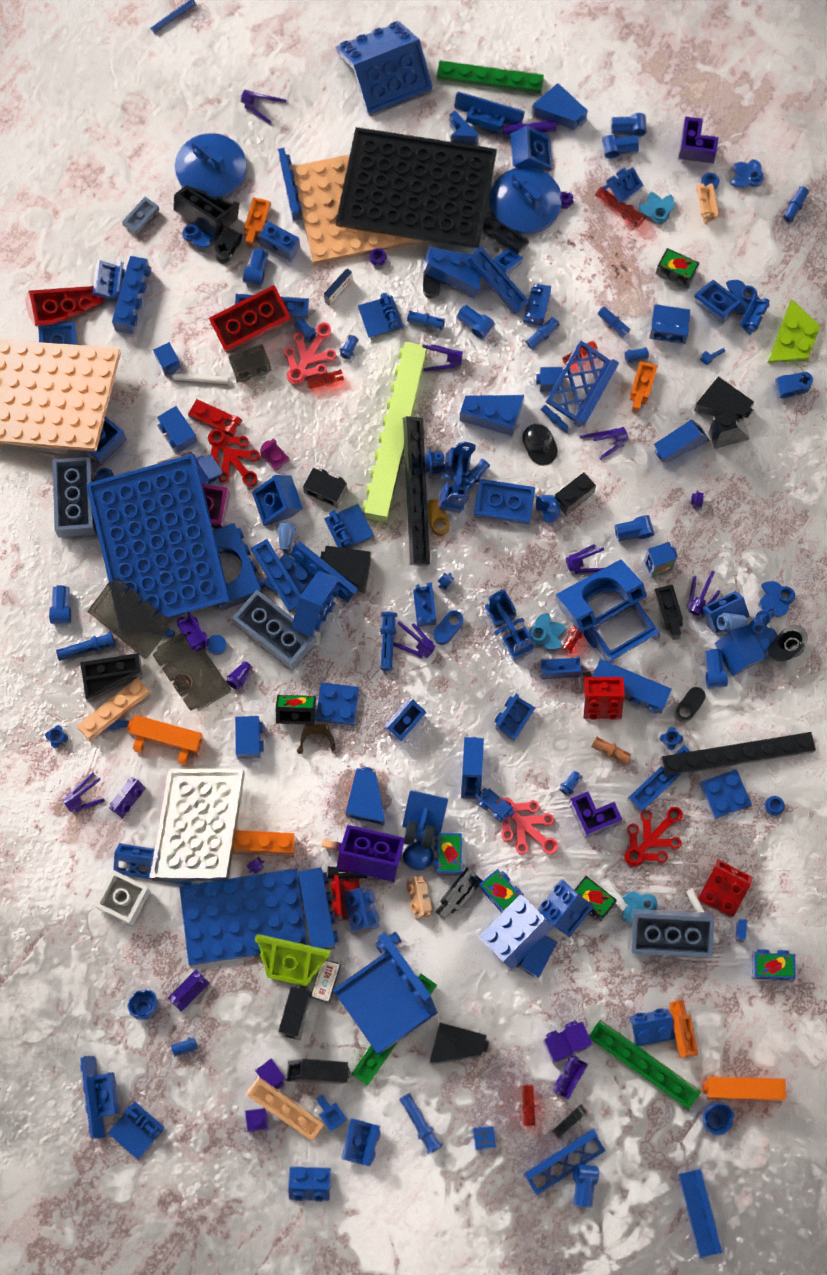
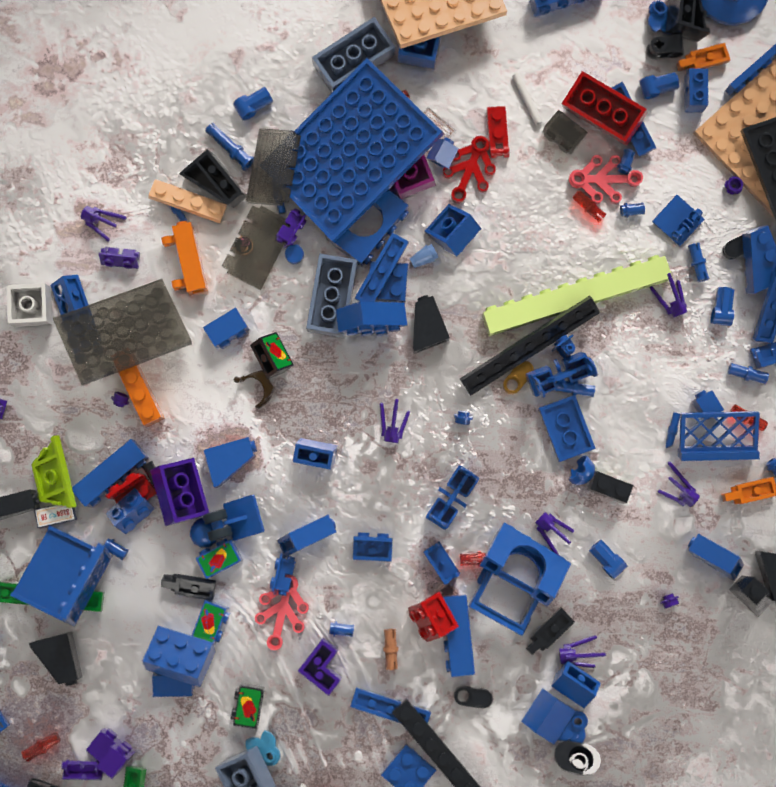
camera: 60 degrees right, 10 degrees up
blue plate [45,725,68,748] -> none
blue plate [95,468,114,481] -> none
blue brick [153,342,181,375] -> none
blue brick [157,406,197,453] -> none
blue plate [179,869,308,966] -> none
dark purple cone [226,661,252,690] -> none
magenta bracket [260,438,290,472] -> none
blue plate [289,541,358,603] -> none
black brick [303,468,347,508] -> none
blue plate [316,682,359,726] -> none
light nougat tile [321,839,342,851] -> none
dark blue tile [324,268,353,306] -> none
blue hinge [324,504,374,548] -> none
blue pin [380,611,398,671] -> none
light nougat hinge [406,876,433,919] -> none
blue hinge [413,582,436,627] -> none
blue piece [433,610,463,645] -> none
blue wedge [460,395,524,436] -> none
black piece [522,424,558,465] -> none
dark azure plate [529,613,565,650] -> none
blue bracket [538,879,594,938] -> none
red plant [624,807,683,867] -> none
blue brick [644,542,678,578] -> none
blue plate [660,727,683,750] -> none
blue piece [705,649,728,688] -> none
medium blue cone [717,613,747,632] -> none
blue axle [753,607,774,627] -> none
blue plate [758,581,795,617] -> none

